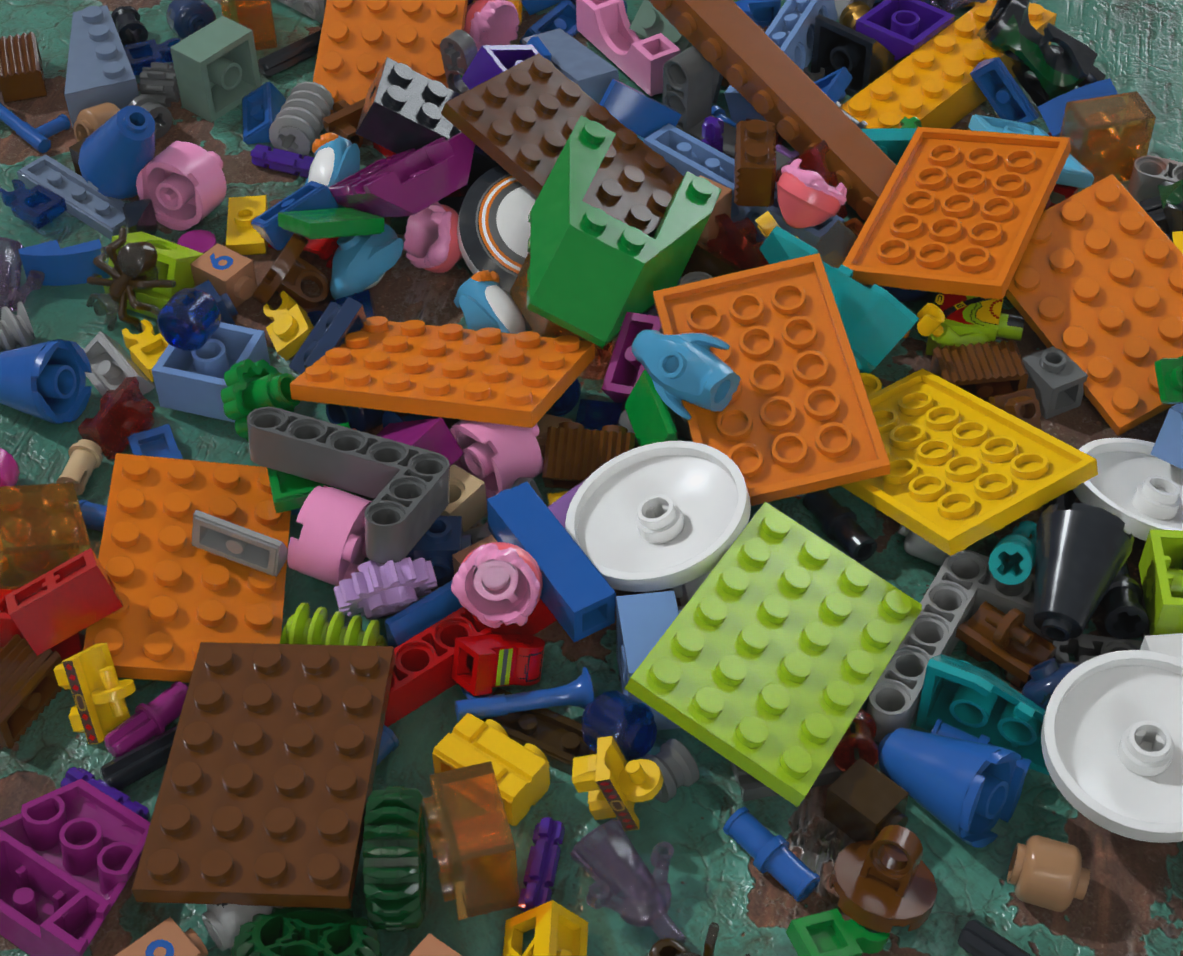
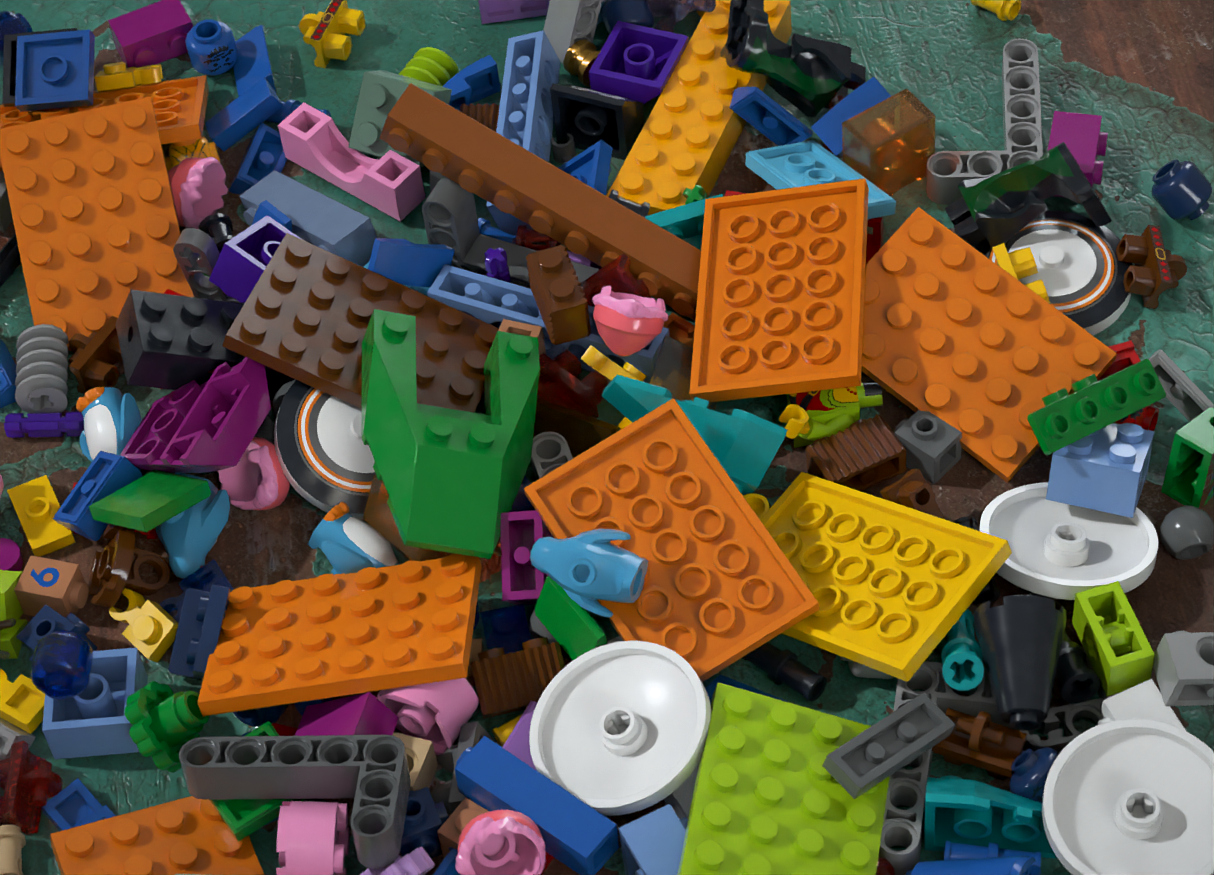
camera: 15 degrees left, 5 degrees up
none -> dark grey plate [822,692,955,799]

